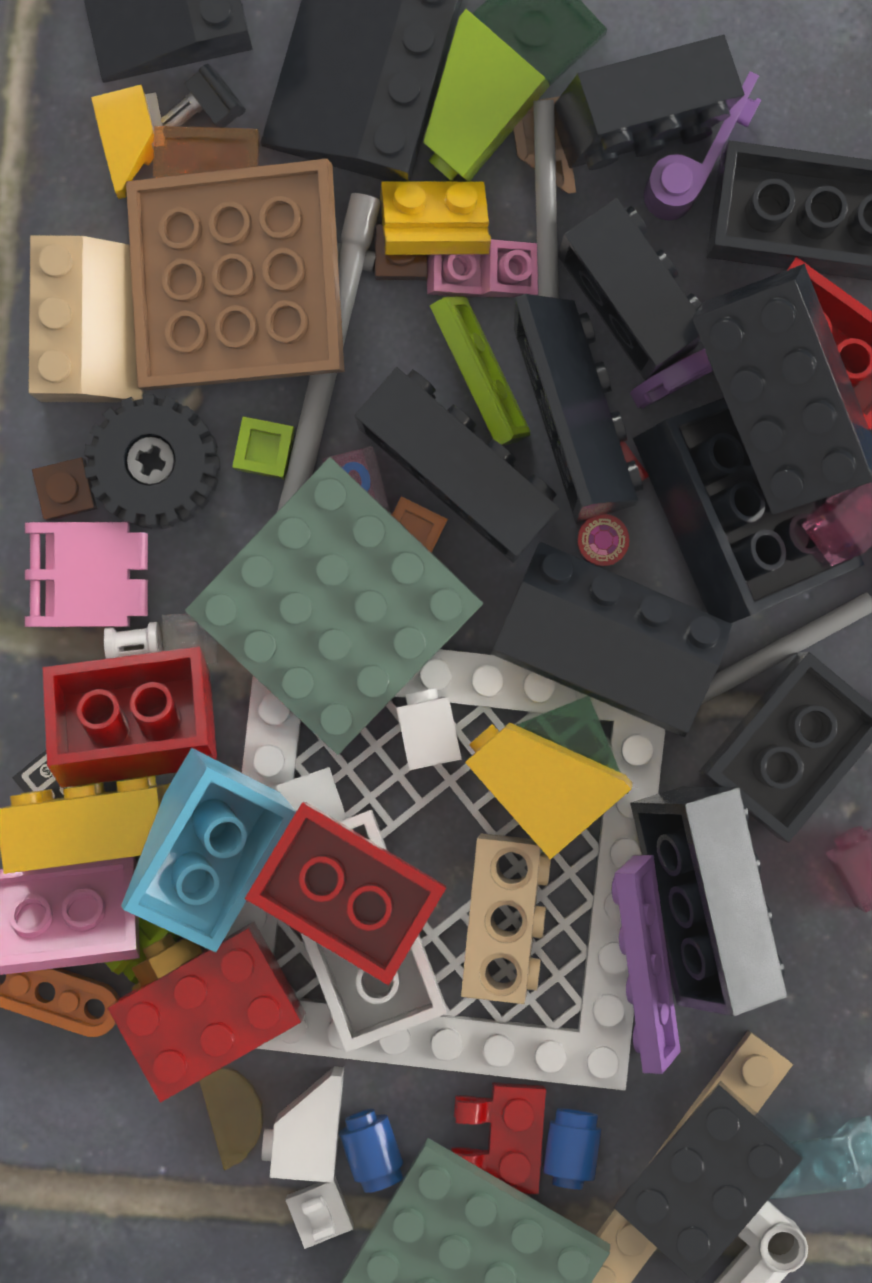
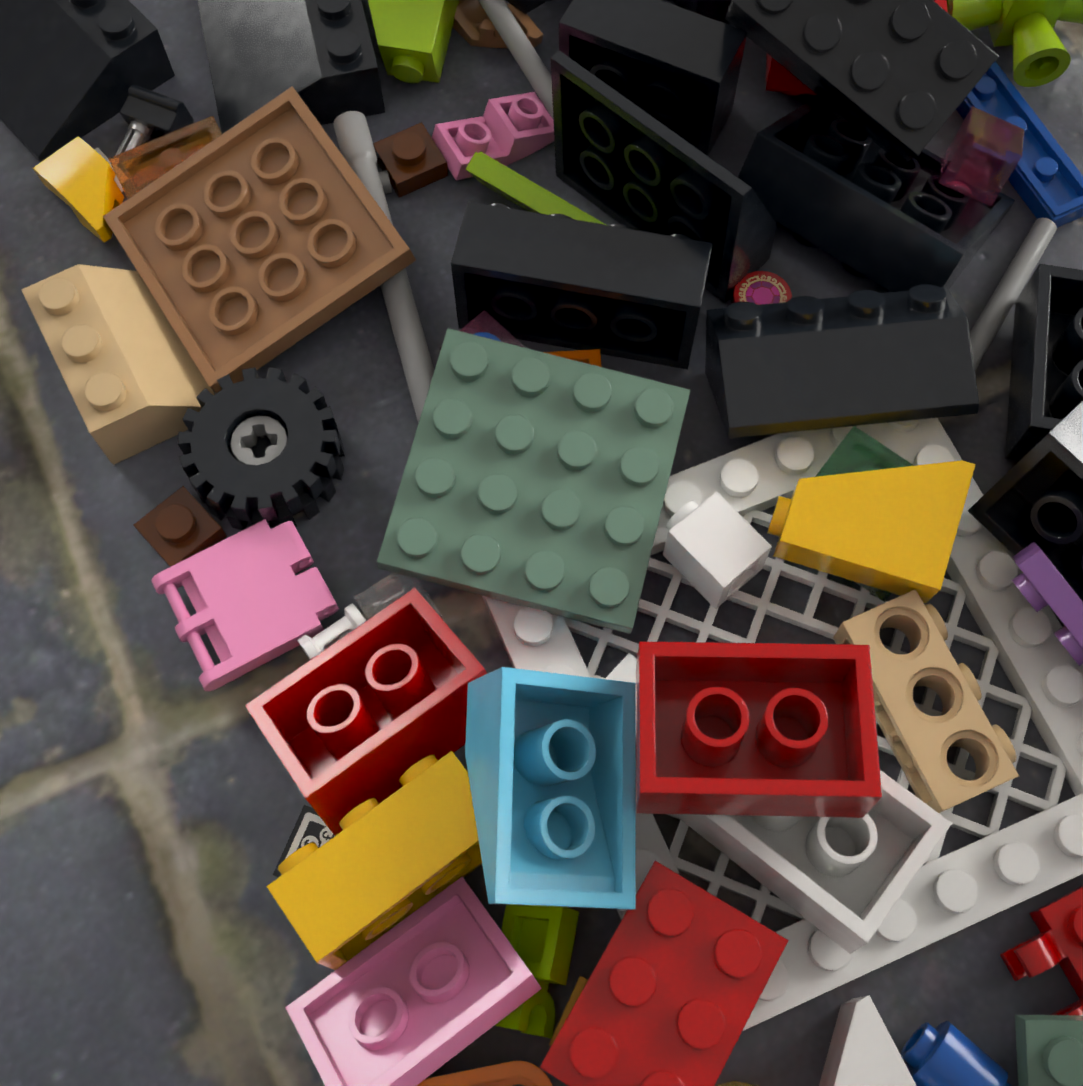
camera: 30 degrees left, 20 degrees down
pearl gold plate [132,934,203,986] -> none
lime plate [232,417,295,480] -> none
yellow plate [380,181,491,255] -> none
medium lavender tile [630,349,713,409] -> none

